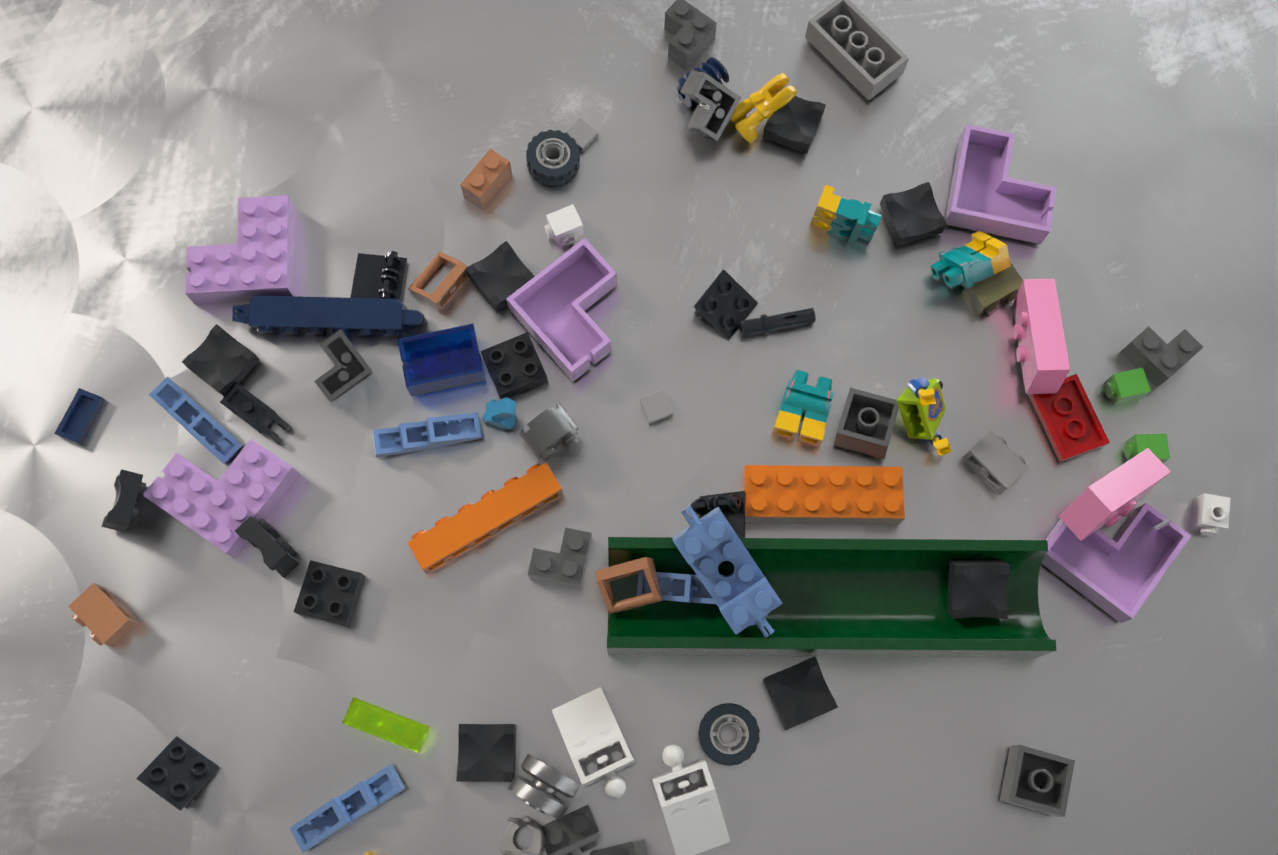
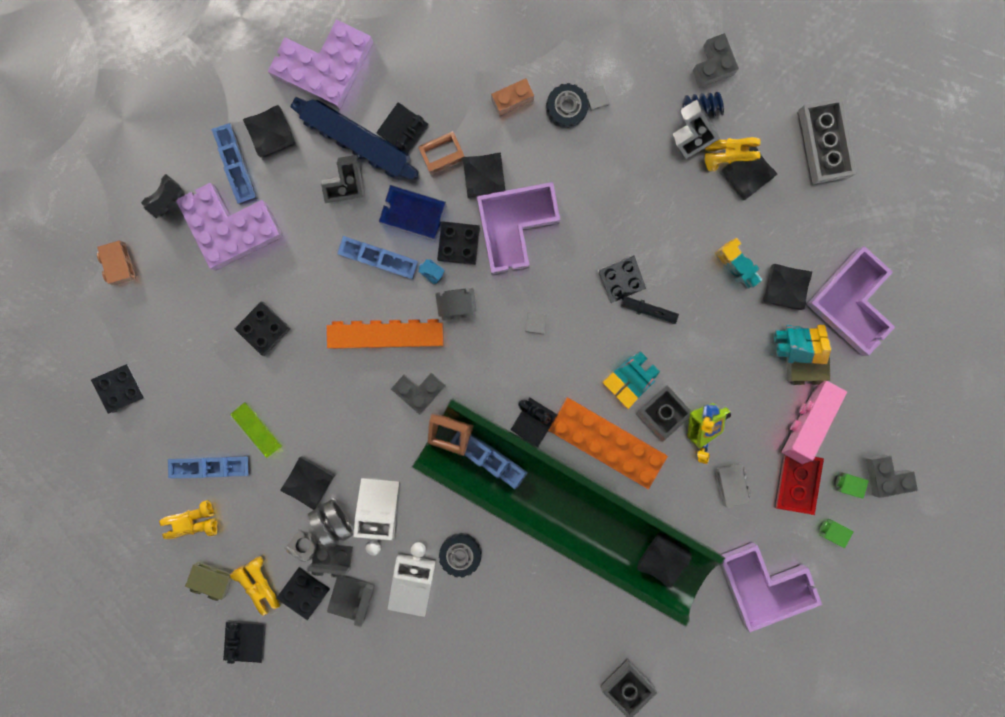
camera: 30 degrees right, 15 degrees up
dark blue tile [54,388,106,445] -> none
black hinge [220,382,291,444] -> none
black brick [235,516,300,578] -> none
white brick [544,204,584,246] -> none
medium blue brick [672,505,783,637] -> none
black brick [763,656,838,730] -> none
bright pink brick [1058,448,1171,541] -> none
white brick [1191,493,1230,536] -> none

